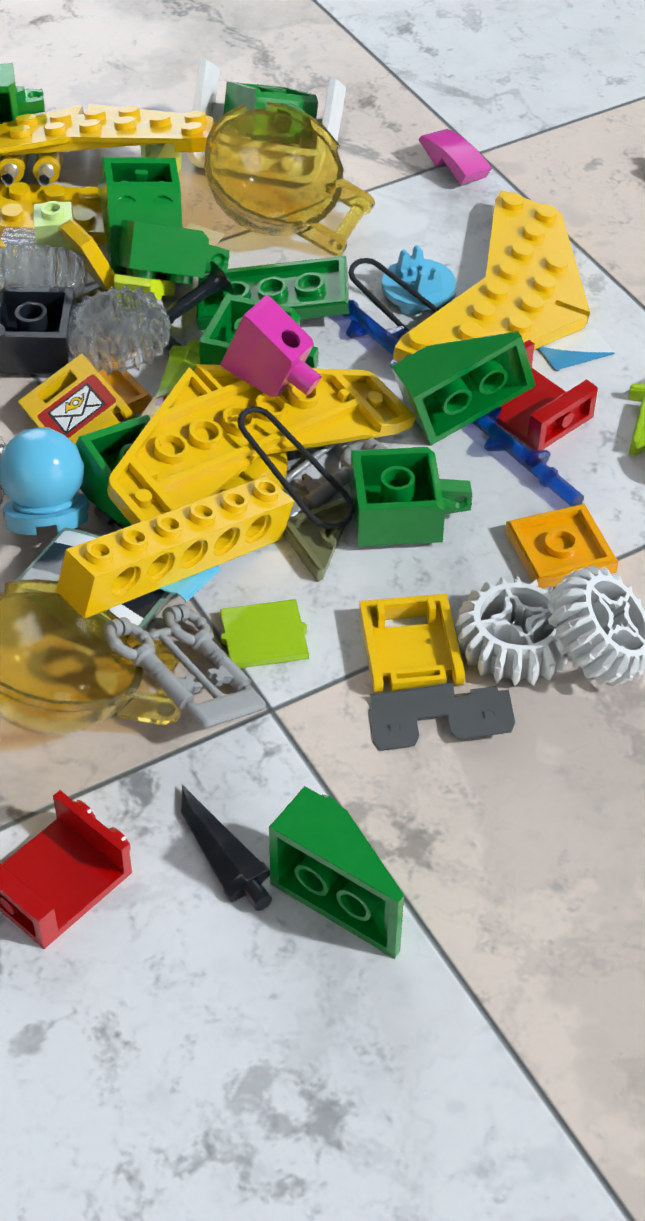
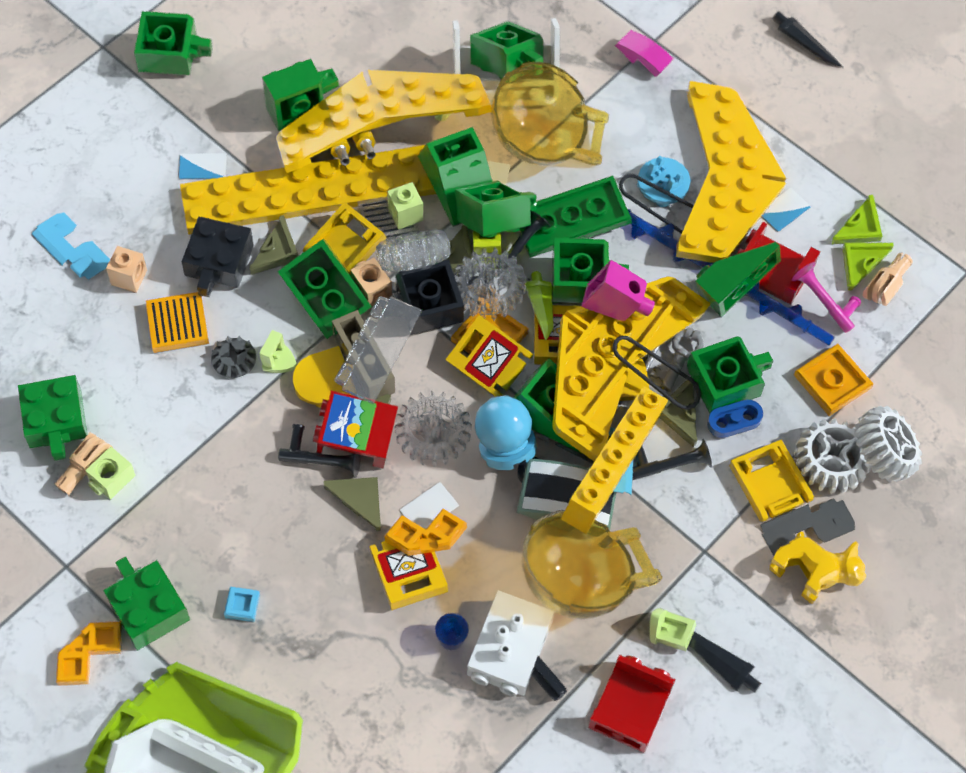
camera: 20 degrees left, 15 degrees up
yellow tile [58,219,118,301] -> none
light grey piece [104,604,266,727] -> none
lime piece [220,599,309,668] -> none
green slope [269,786,404,959] -> none
none -> black piece [632,439,712,480]
none -> yellowish green tile [649,608,696,651]
none -> blue plate [707,400,763,438]
none -> yellow animal [769,532,866,604]
none -> dark pink piece [792,262,861,333]

